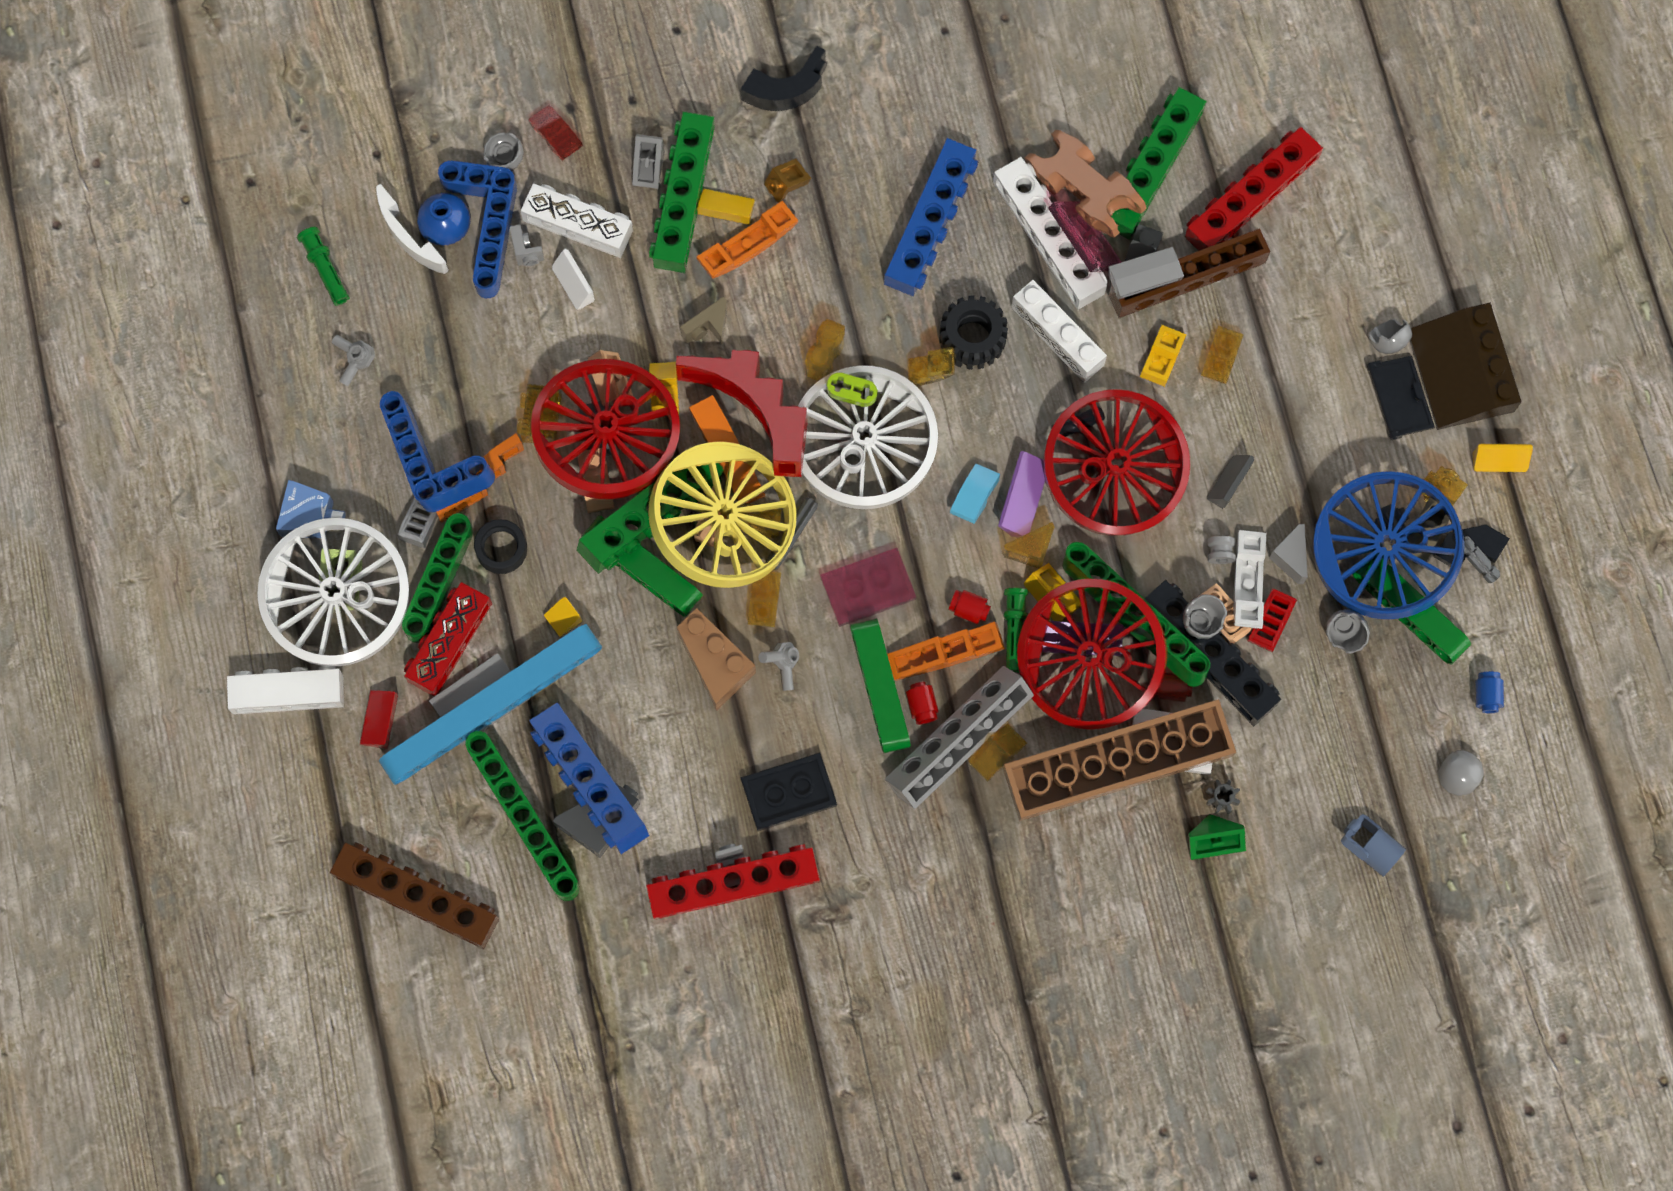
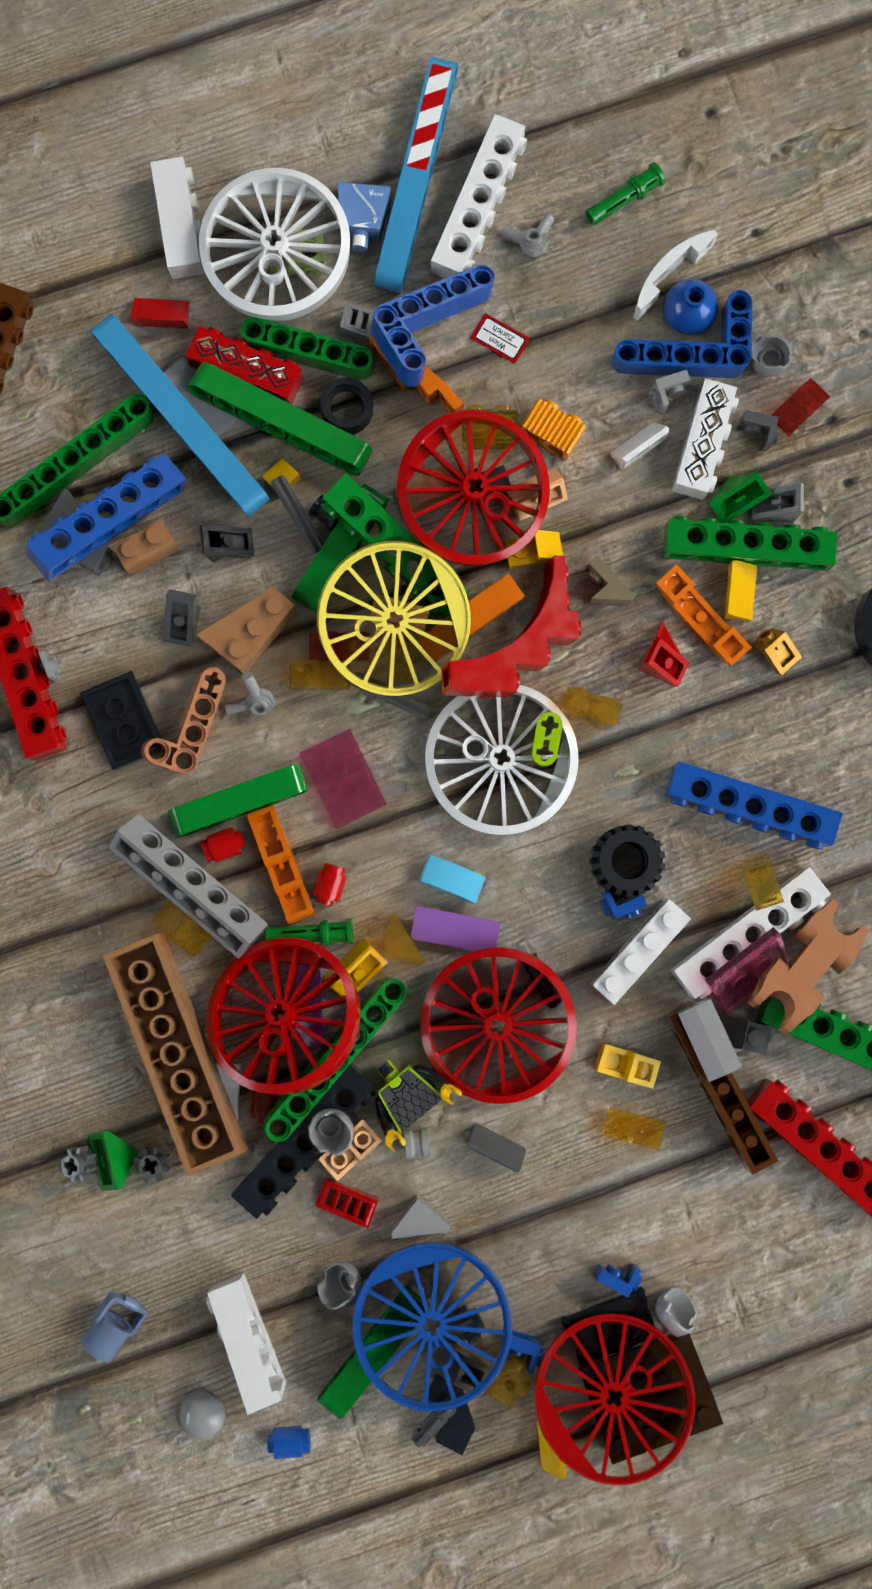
camera: 80 degrees right, 10 degrees up
clear yellow slope [908,347,955,386] -> none
white slope [1233,530,1266,629] -> none
none -> dark grey gear [61,1145,98,1183]
none -> medium nougat brick [113,519,180,576]
none -> nougat beam [141,667,226,774]
none -> dark grey slope [164,589,201,647]
none -> green beam [187,362,373,476]
none -> black slope [200,524,254,562]
none -> white wedge [206,1273,287,1415]
none -> dark grey axle [271,475,324,553]
none -> black bush [308,495,339,532]
none -> clear red slope [309,631,370,662]
none -> dark azure beam [374,57,458,293]
none -> torso [375,1059,462,1152]
none -> white brick [431,114,528,278]
none -> sticker [470,313,530,363]
none -> blue bracket [509,1329,544,1374]
none -> light orange brick [520,398,586,461]
none -> red piece [534,1313,695,1486]
none -> blue bracket [594,1263,642,1297]
none -> blue bracket [599,891,647,920]
none -> red slope [638,621,689,687]
none -> green slope [709,471,772,523]
none -> dark grey bracket [738,410,780,451]
none -> clear yellow slope [740,853,784,911]

